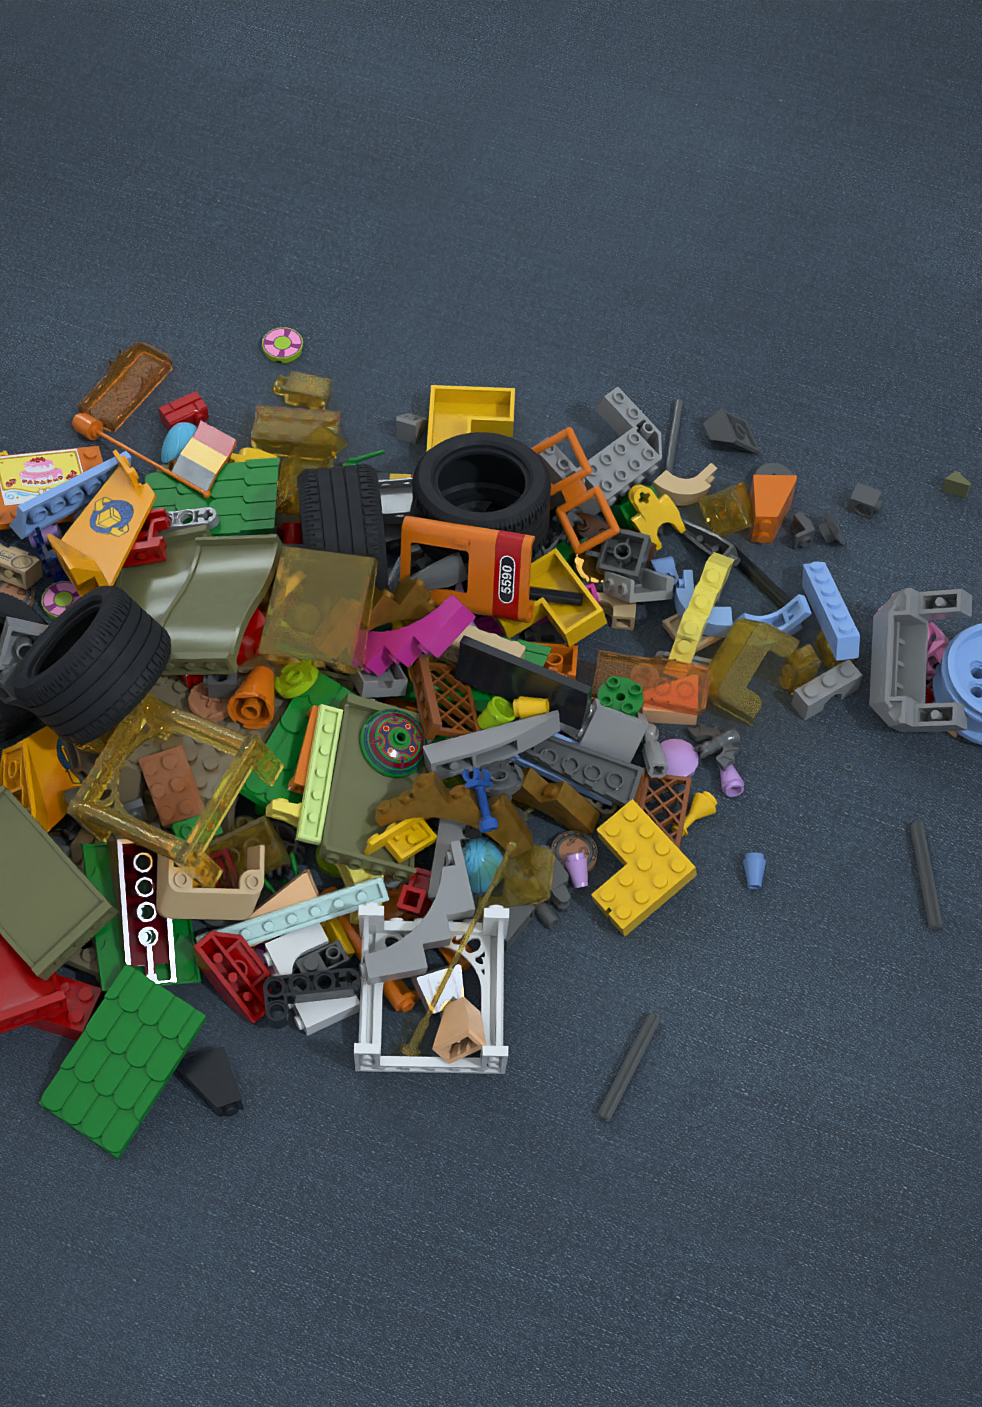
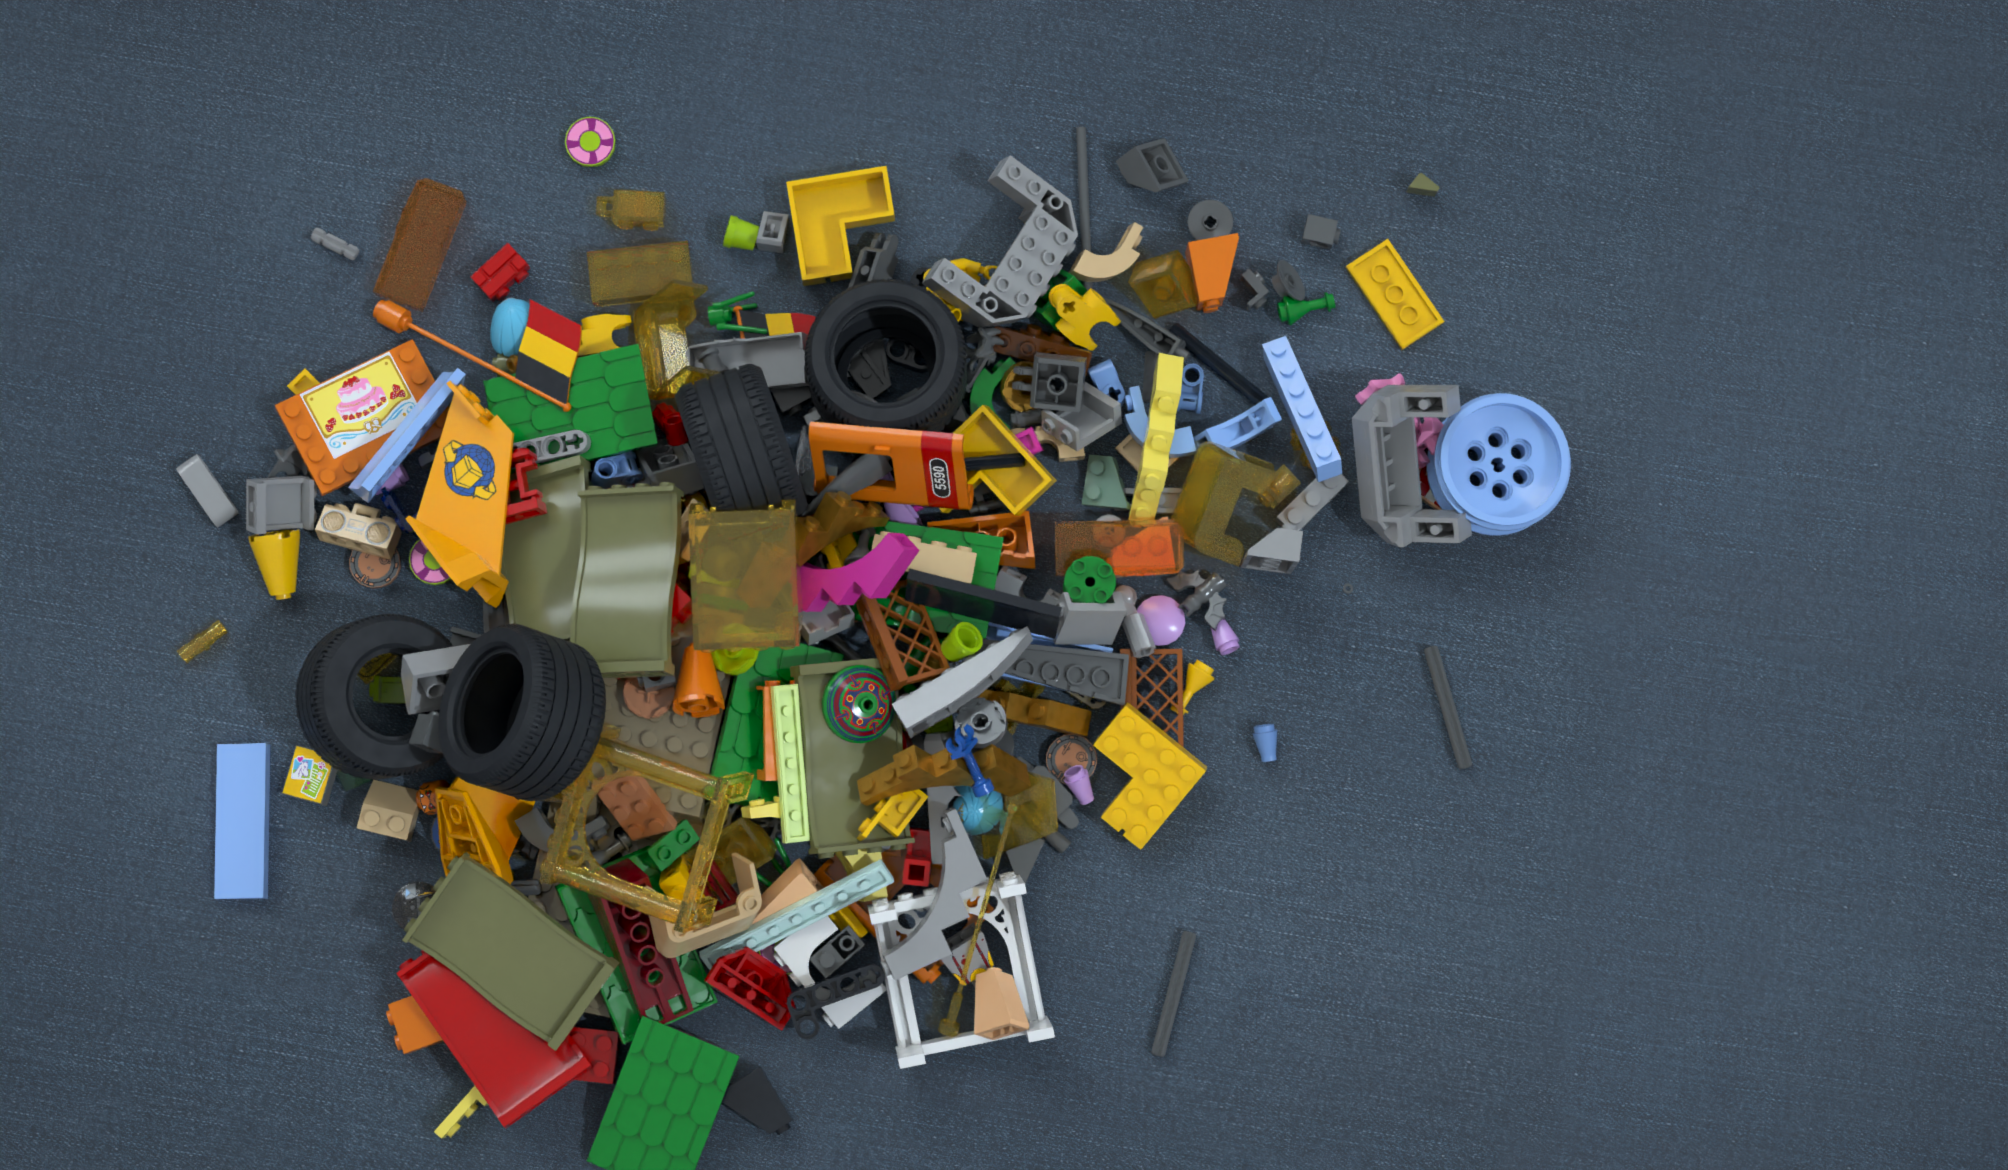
camera: 15 degrees left, 25 degrees up
yellow cone [513,696,549,719] -> none
orange bar [531,427,620,555] -> none
none -> light grey axle [311,228,359,260]
none -> lime piece [722,215,759,251]
none -> sand green wing [1082,455,1131,510]
none -> medium blue piece [1177,363,1204,414]
none -> light grey slope [1240,525,1303,574]
none -> green piece [1277,292,1335,326]
none -> yellow tile [1345,239,1445,350]

